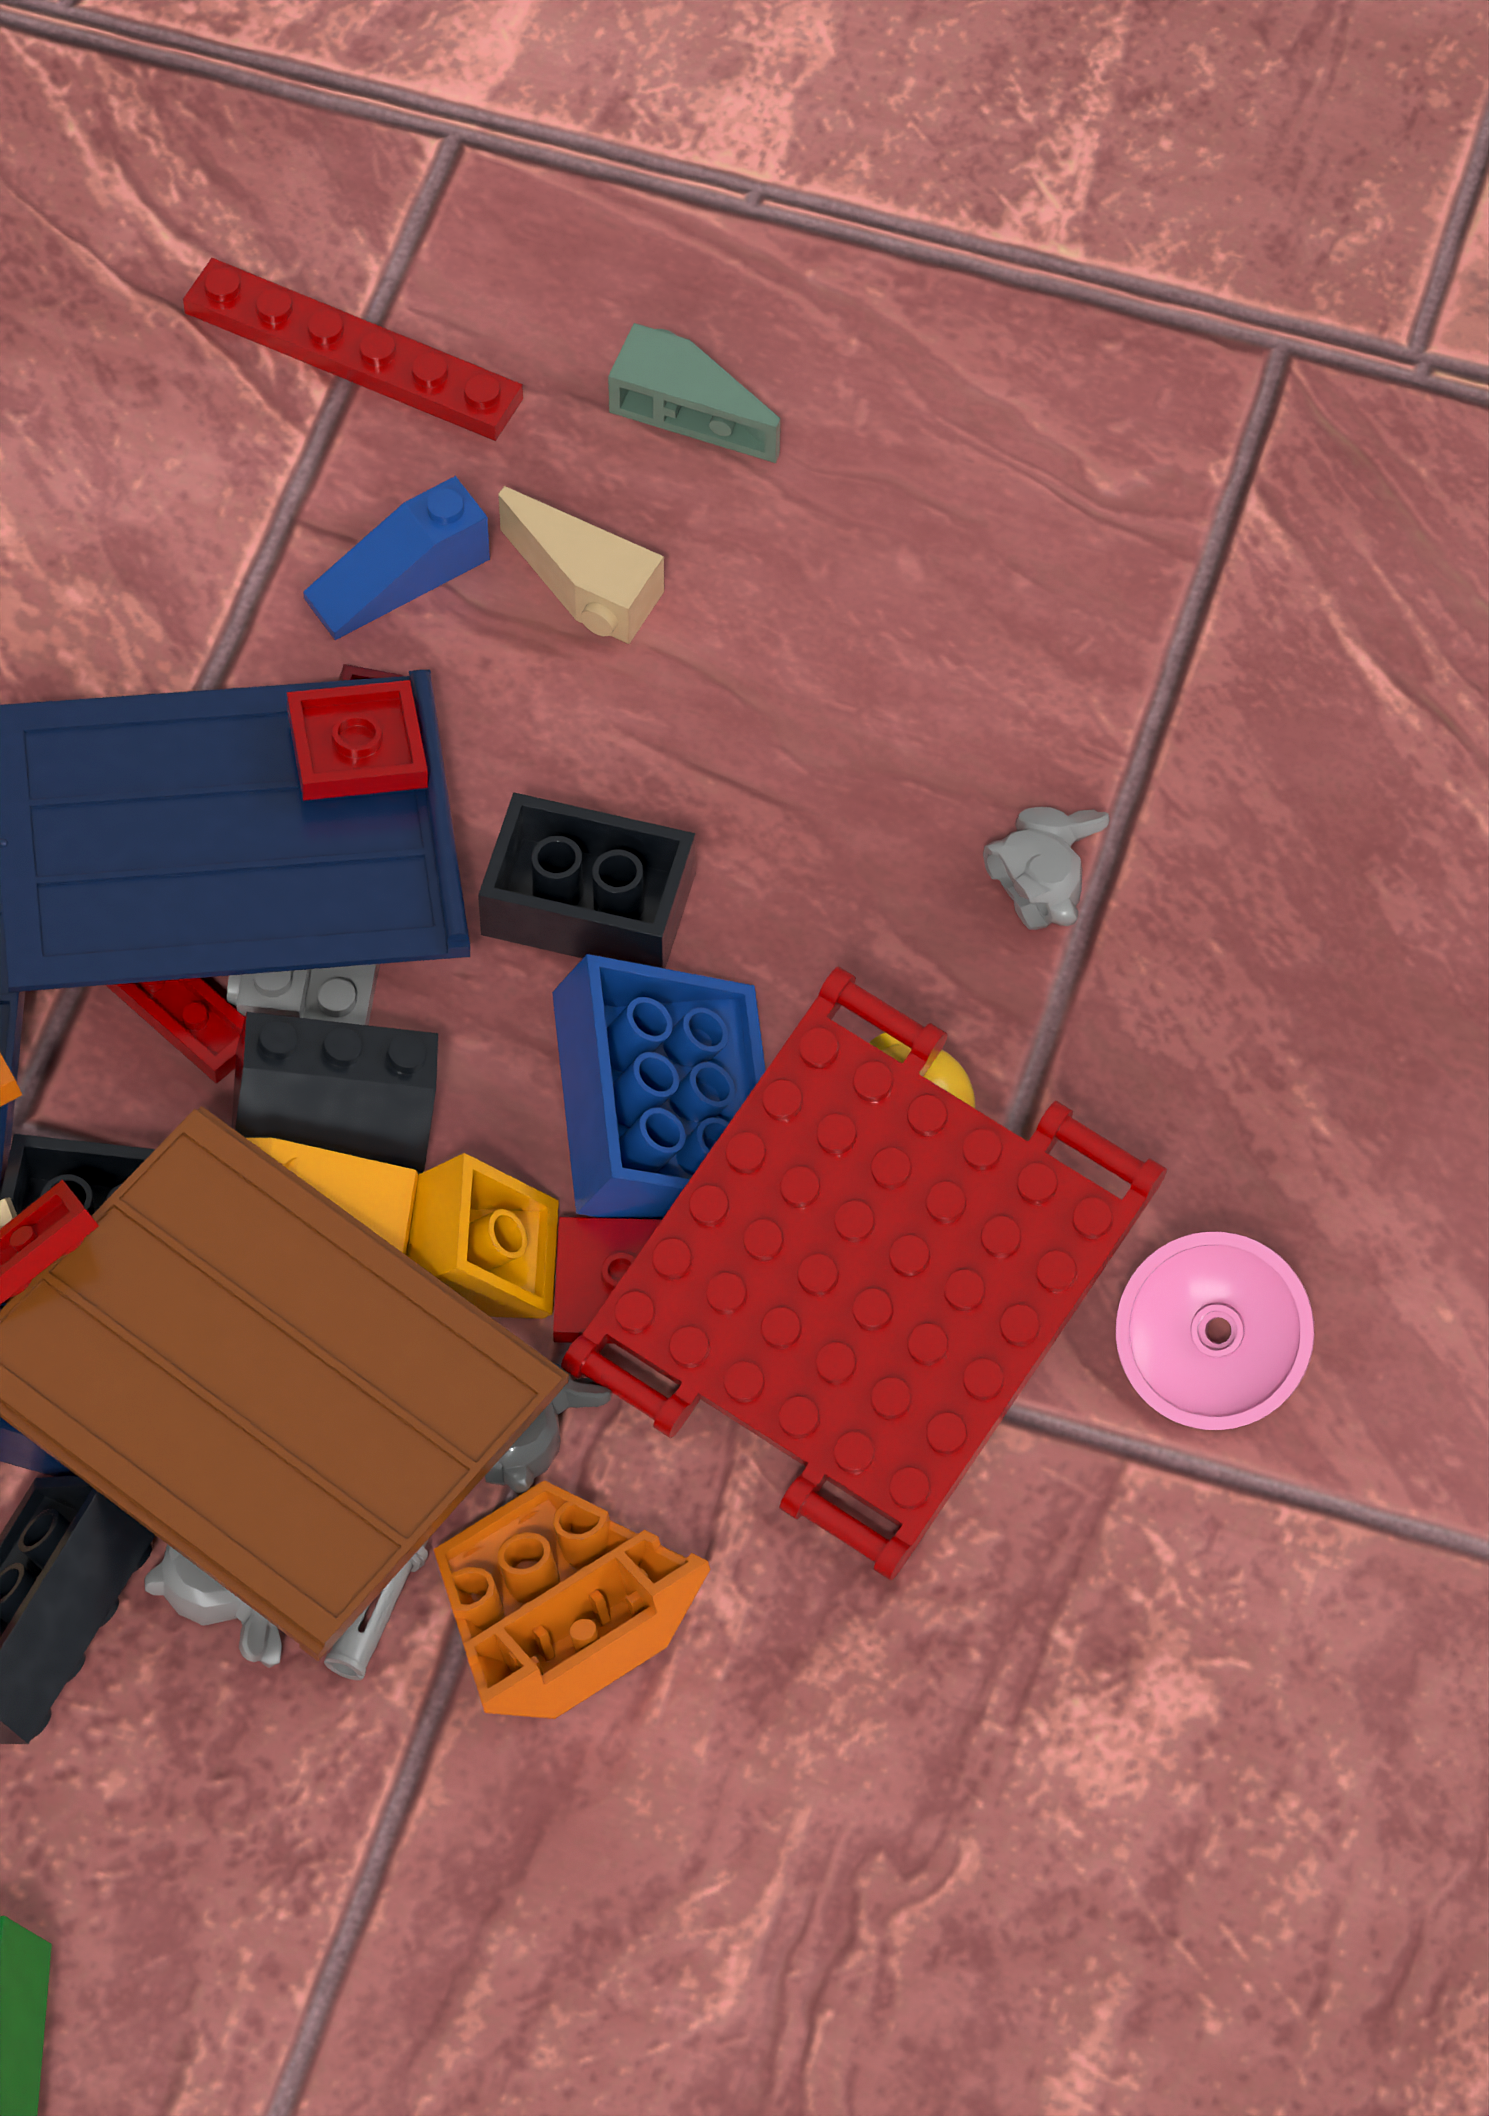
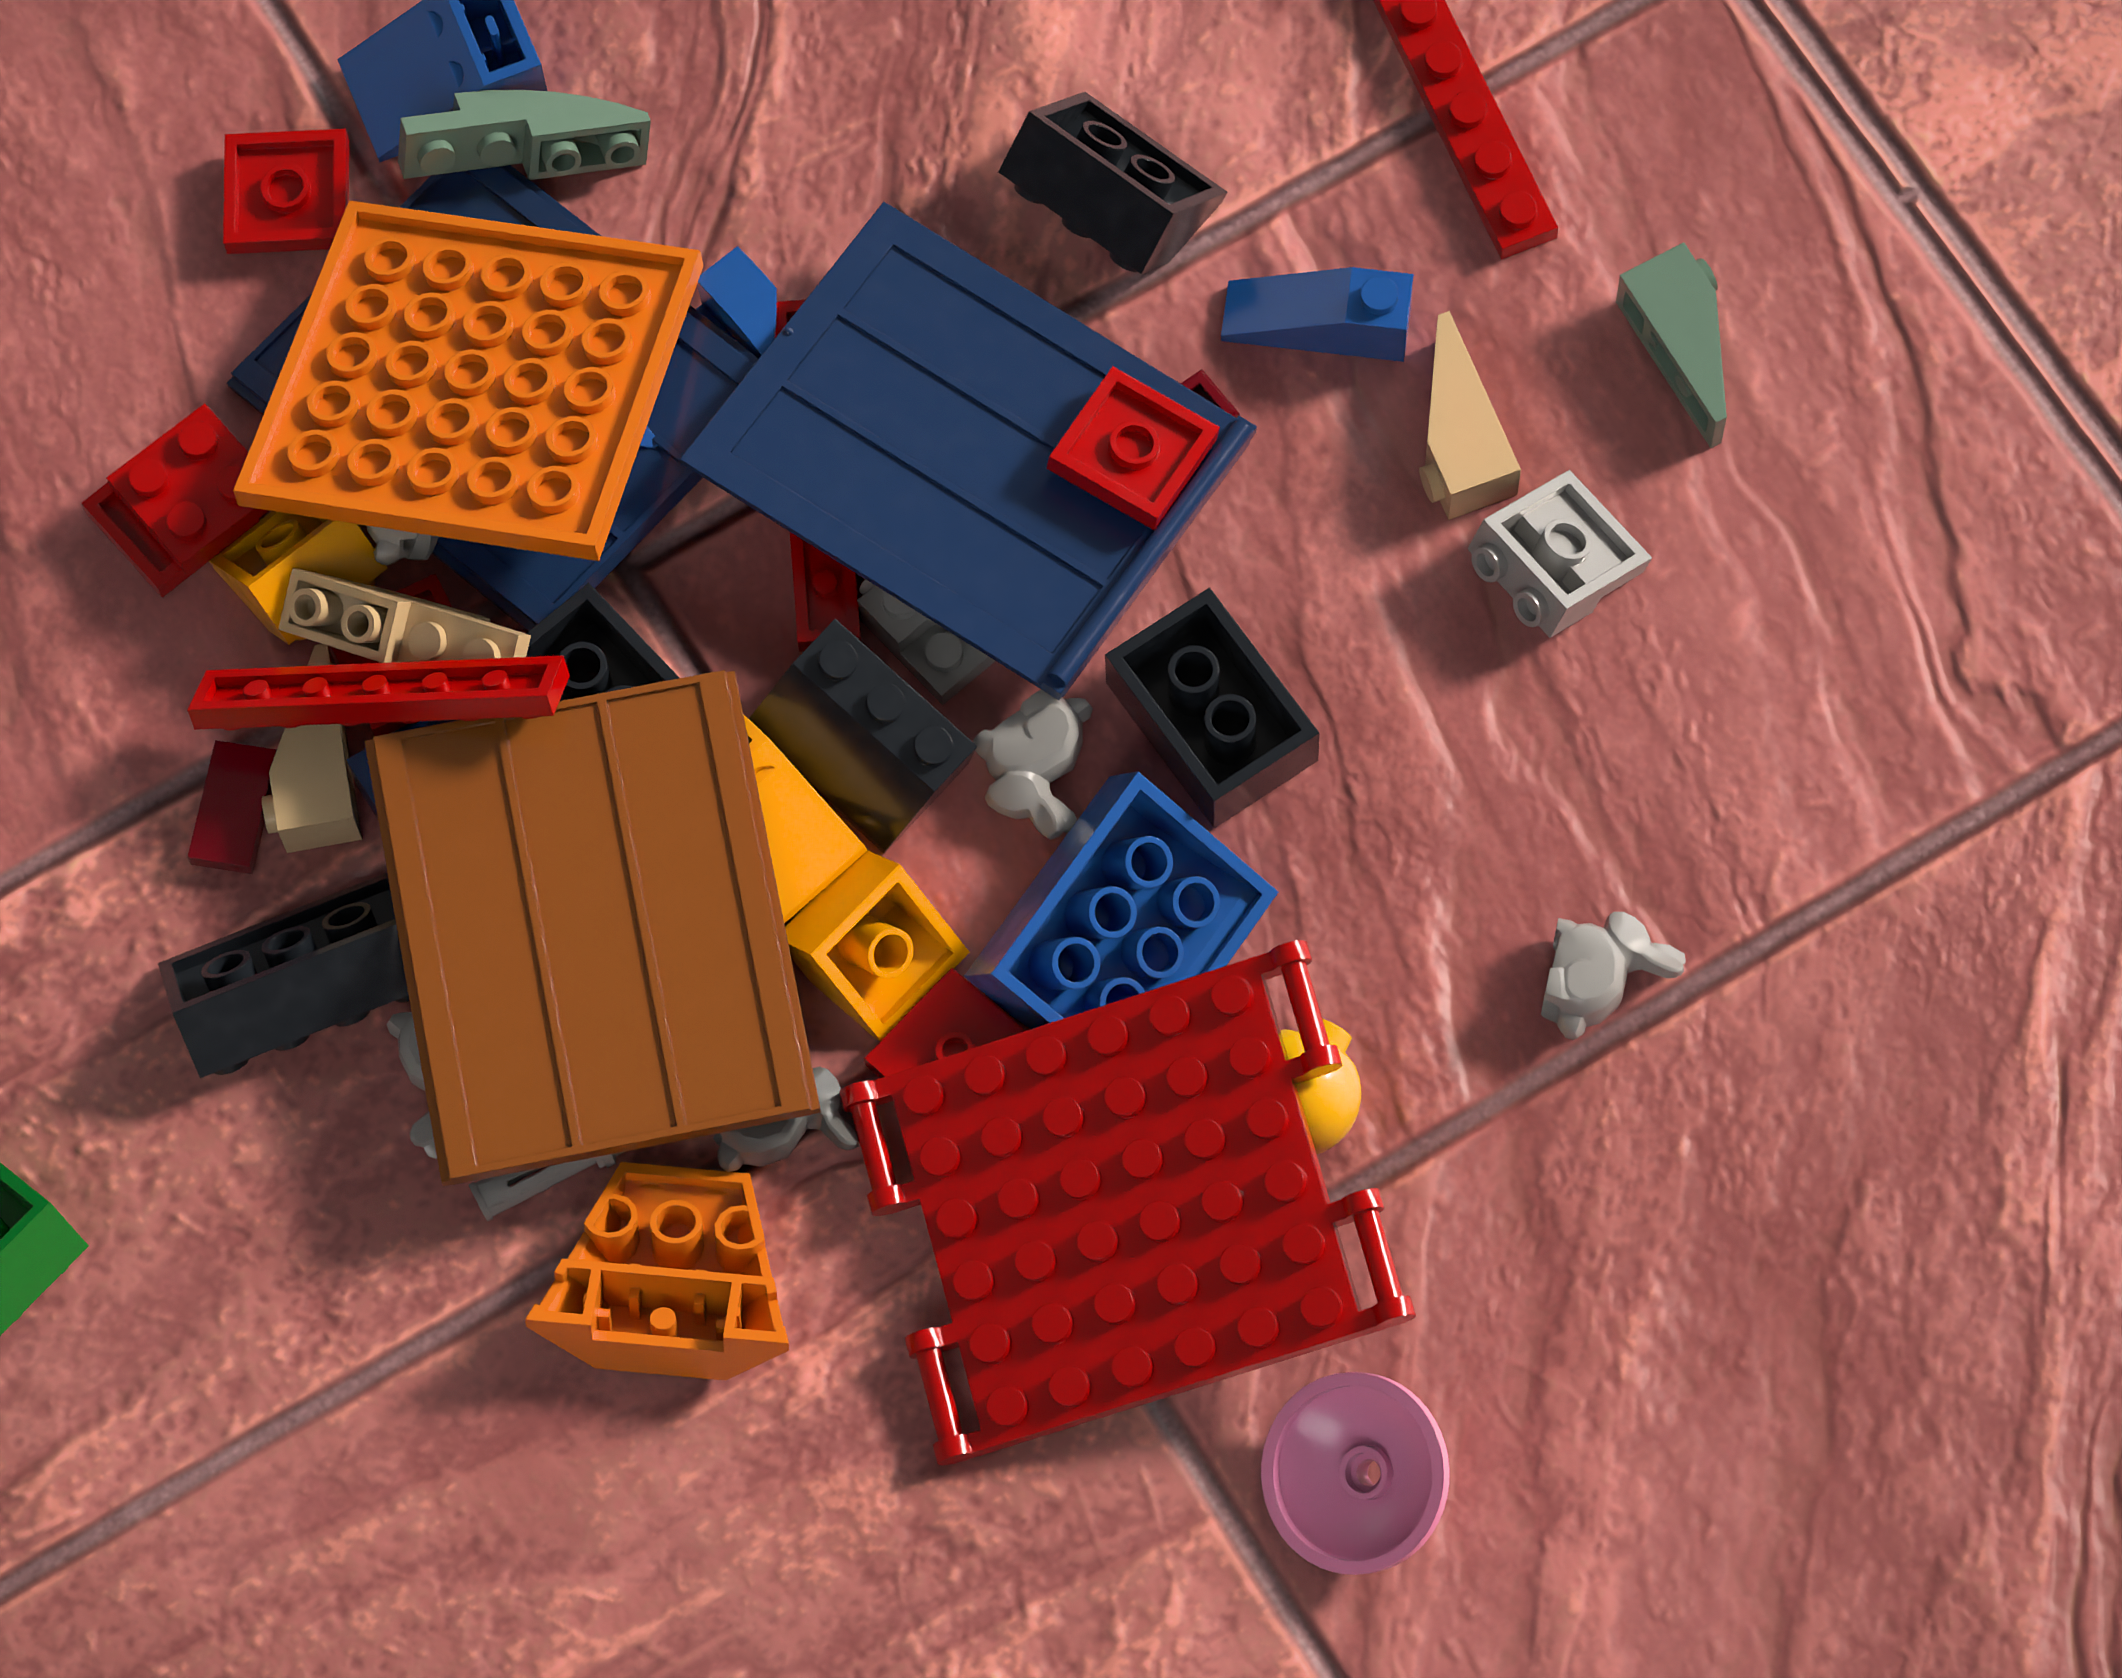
camera: 45 degrees right, 10 degrees up
none -> light grey animal [973,690,1093,840]
none -> black slope [998,92,1227,274]
none -> light grey plate [1468,470,1652,638]

